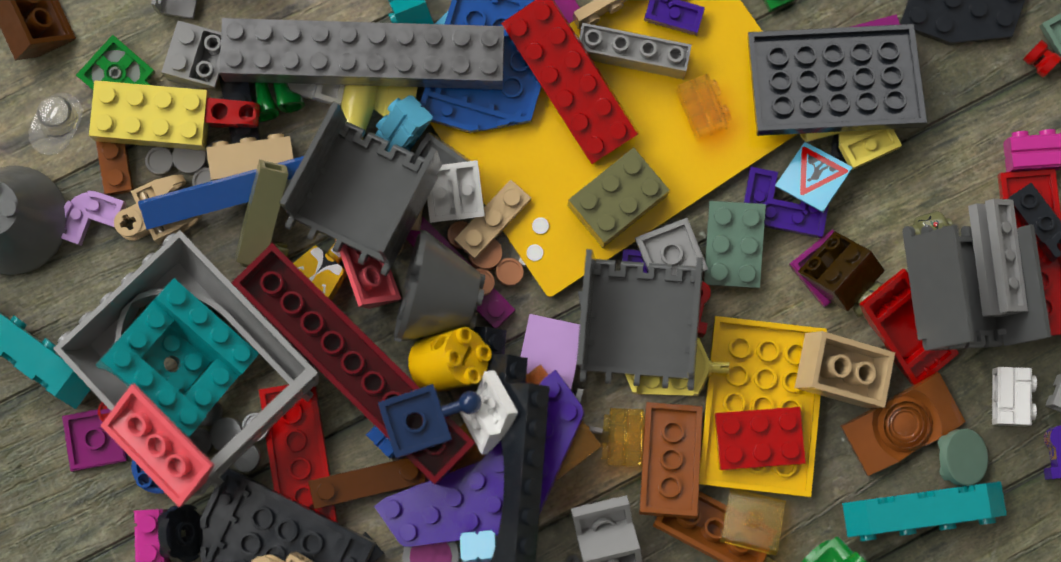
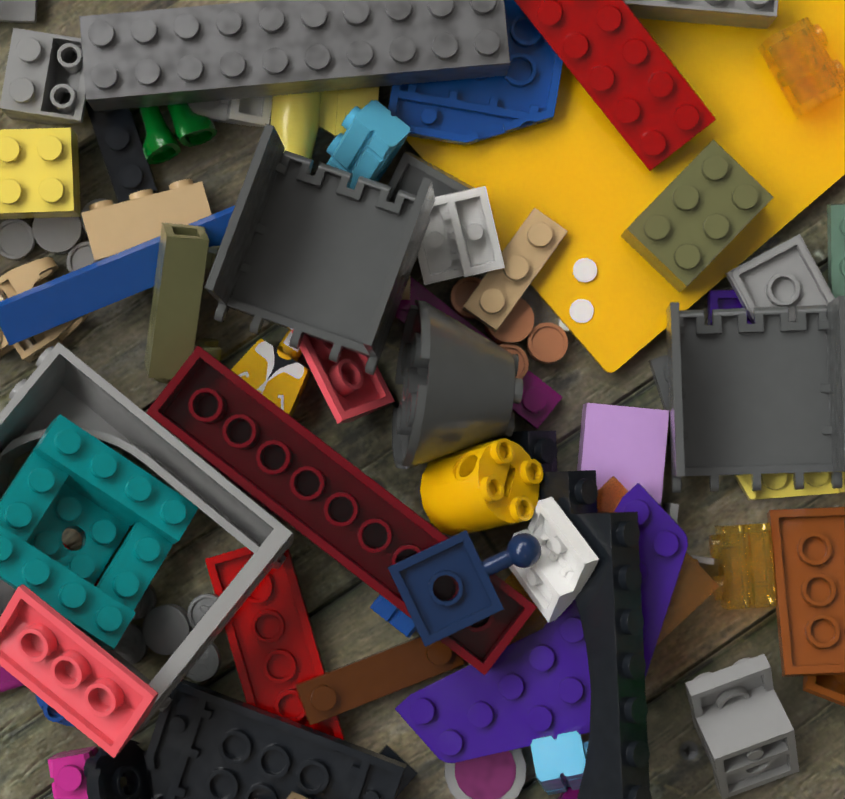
camera: 10 degrees left, 5 degrees up
red leg [205,98,260,128] -> none

